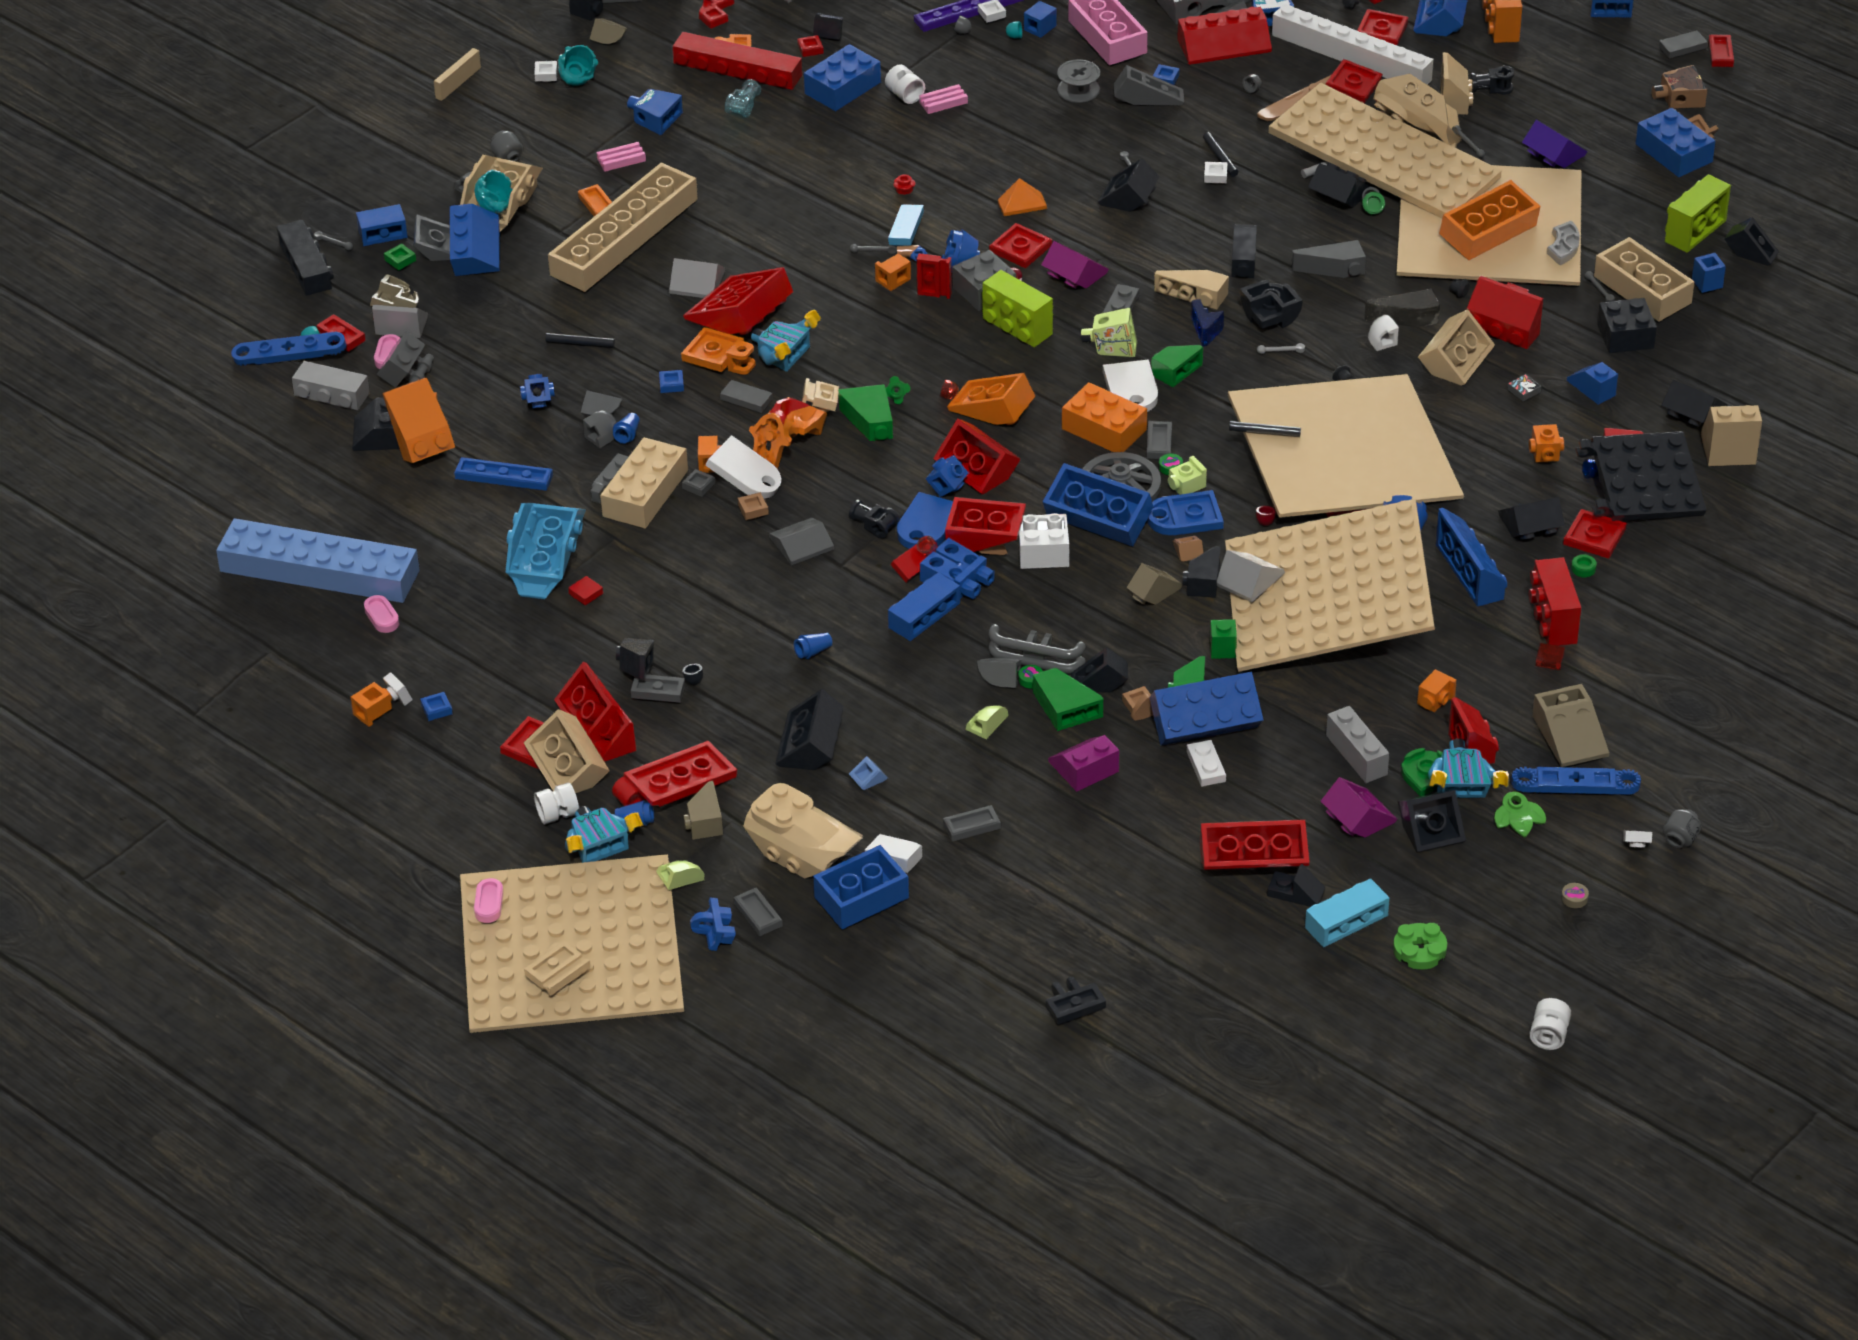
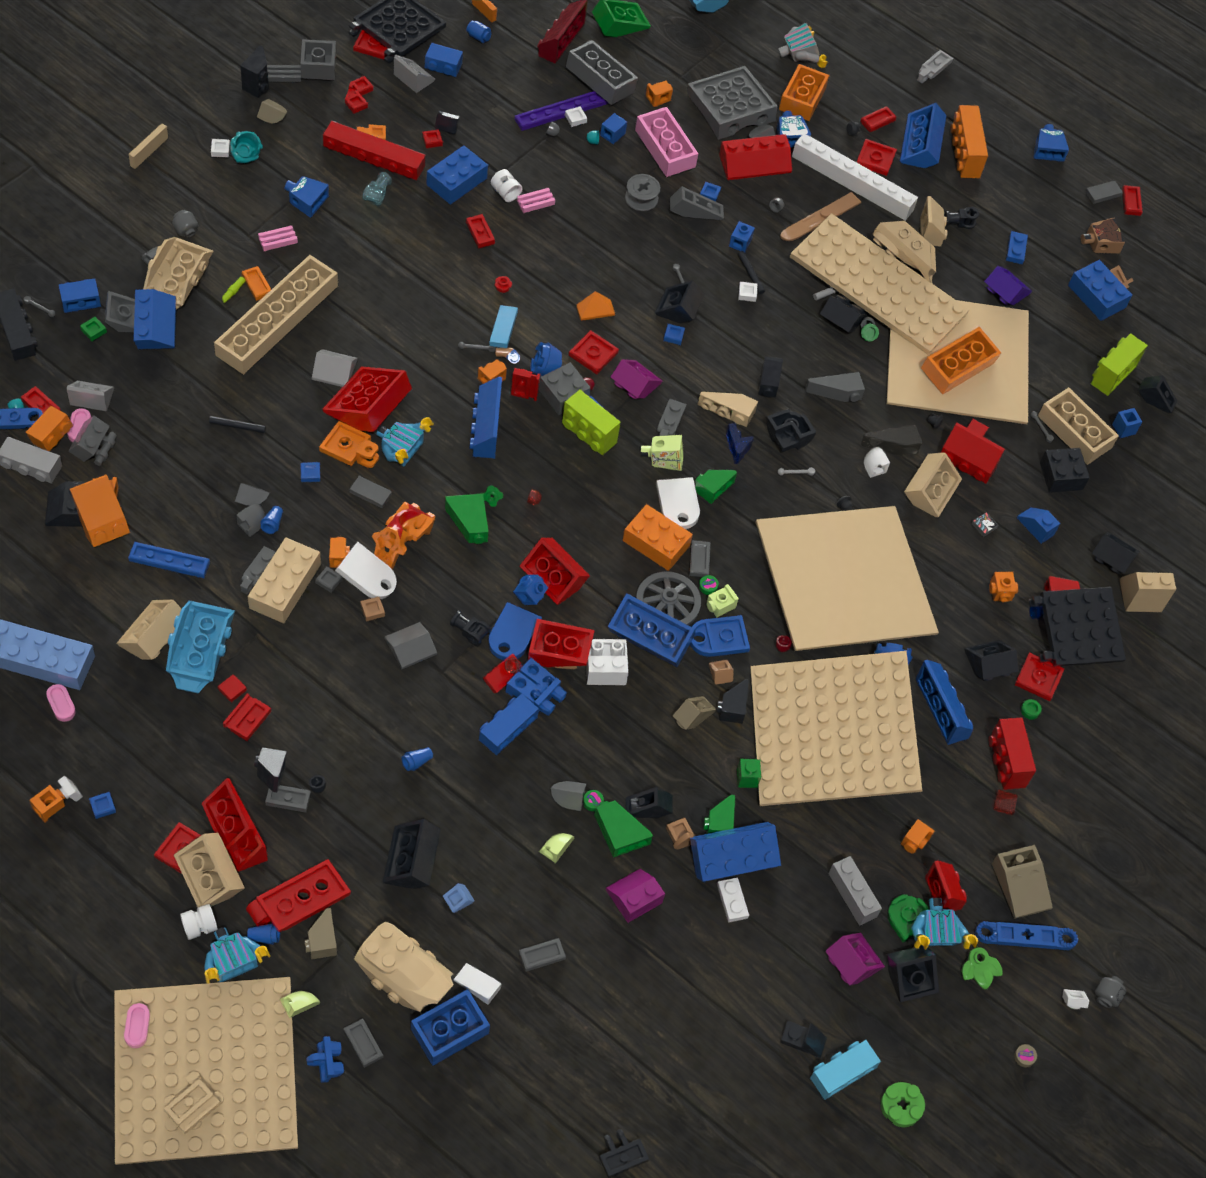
camera: 10 degrees left, 15 degrees up
dark tan brick [370,274,419,308] -> none
teal hair [474,169,513,214] -> none
blue brick [520,374,555,409] -> none
tan plate [802,378,839,412] -> none
orange slope [947,373,1035,425] -> none
dark grey piece [988,624,1086,674] -> none
red slope [1200,820,1310,869] -> none
light grey slope [1217,550,1285,602] -> none
black bar [1229,421,1301,437] -> none
red tile [1325,59,1383,104] -> none
dark grey hinge [1452,125,1485,158] -> none
light grey tile [1547,221,1580,265] -> none
none -> orange brick [26,406,73,451]
none -> tan slope [117,600,181,659]
none -> lime piece [222,277,246,303]
none -> red plate [223,693,271,741]
none -> red plate [466,214,495,248]
none -> blue slope [470,377,502,459]
none -> blue tile [664,324,685,345]
none -> blue brick [729,221,755,252]
none -> blue plate [1006,231,1028,264]

